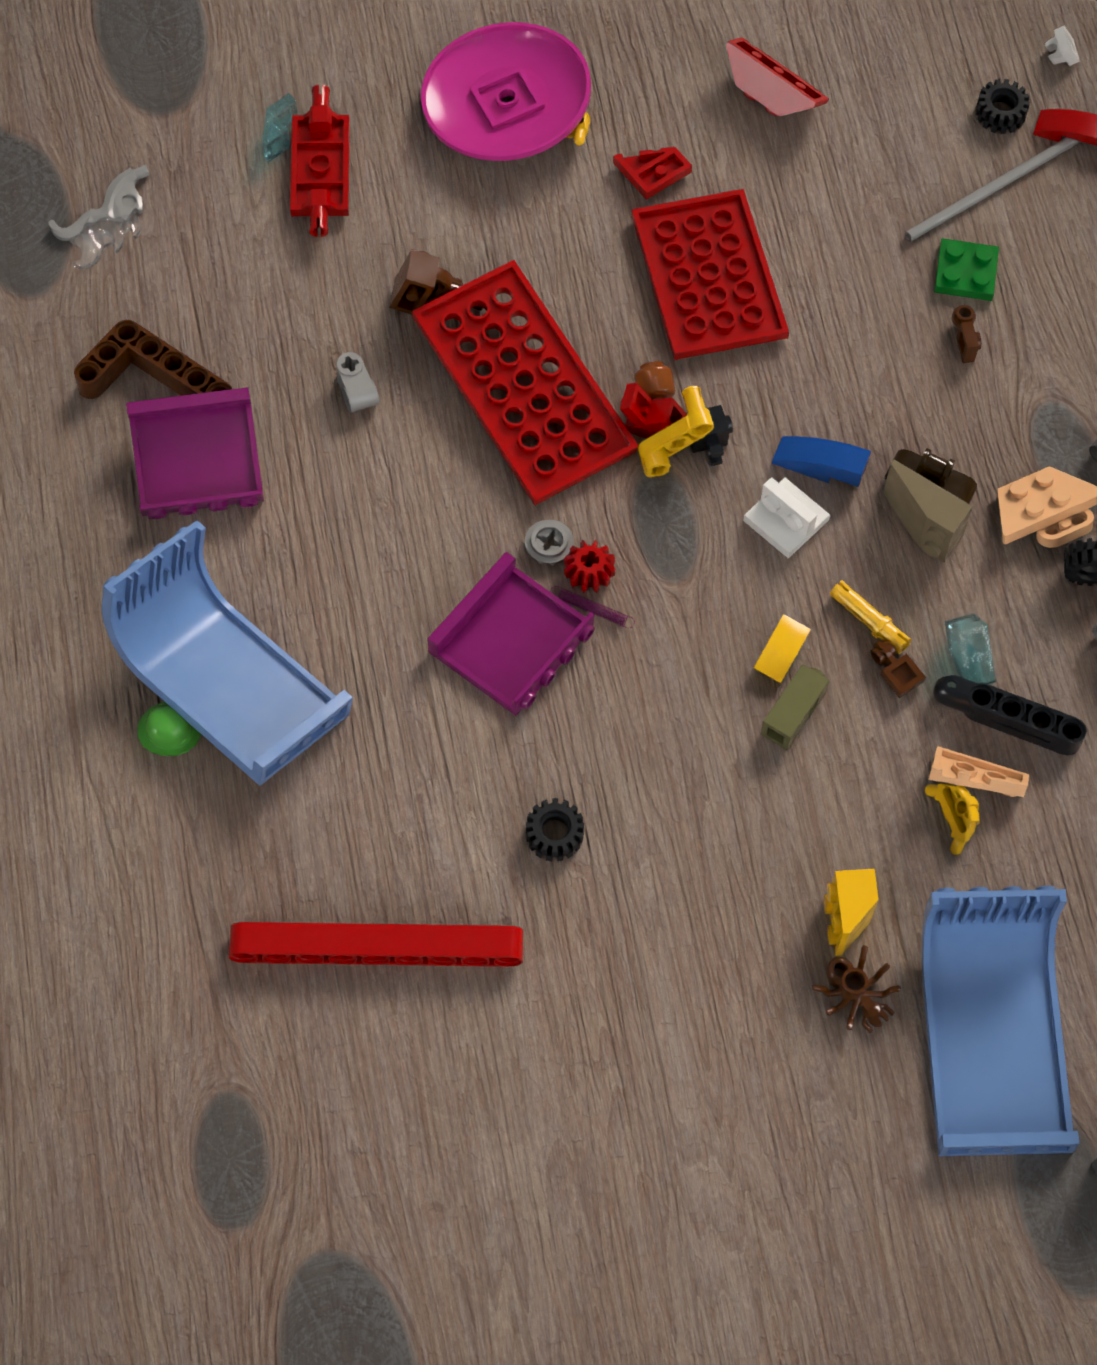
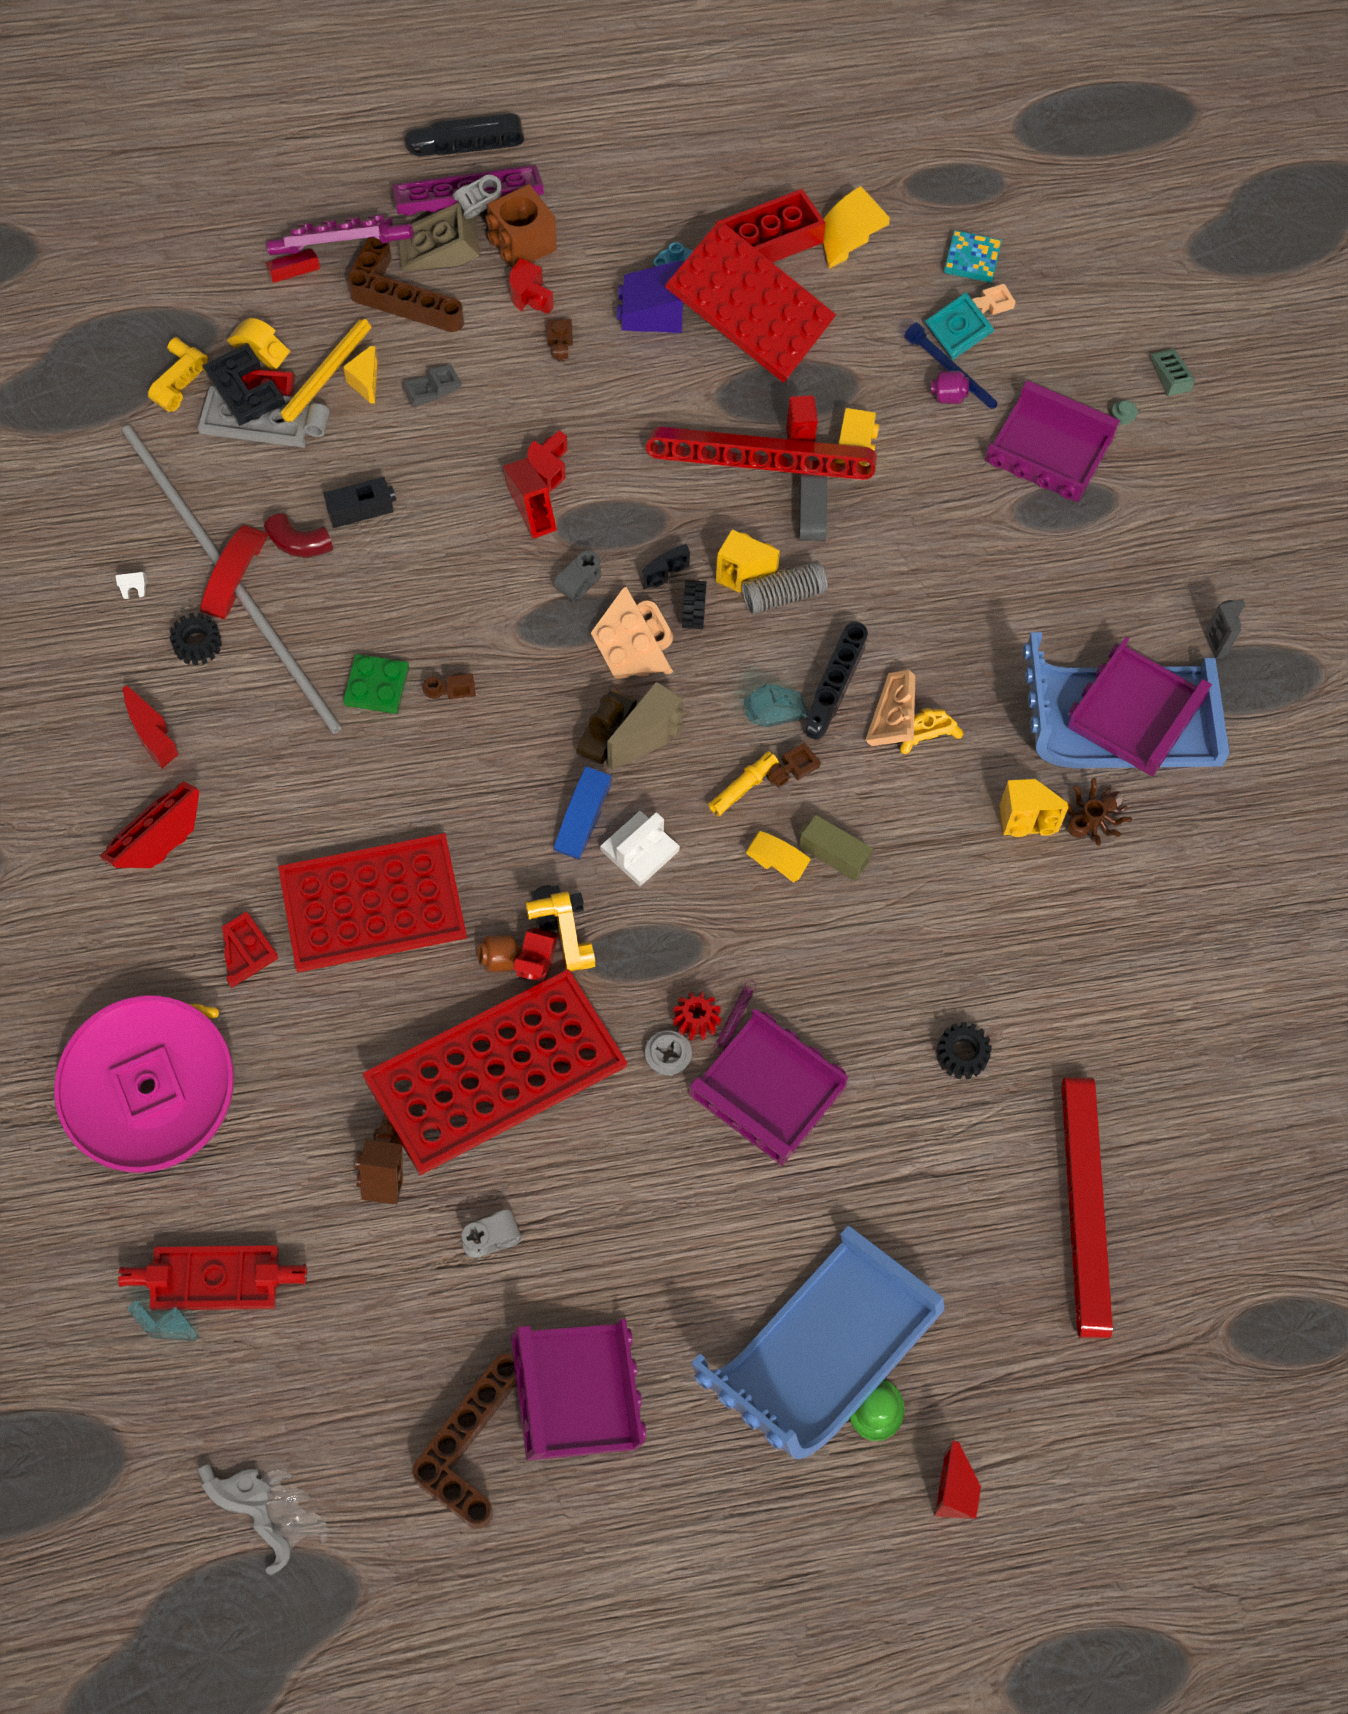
camera: 90 degrees left, 0 degrees up
none -> red slope [122,685,179,769]
none -> red slope [934,1441,981,1519]
none -> magenta panel [1067,636,1212,777]

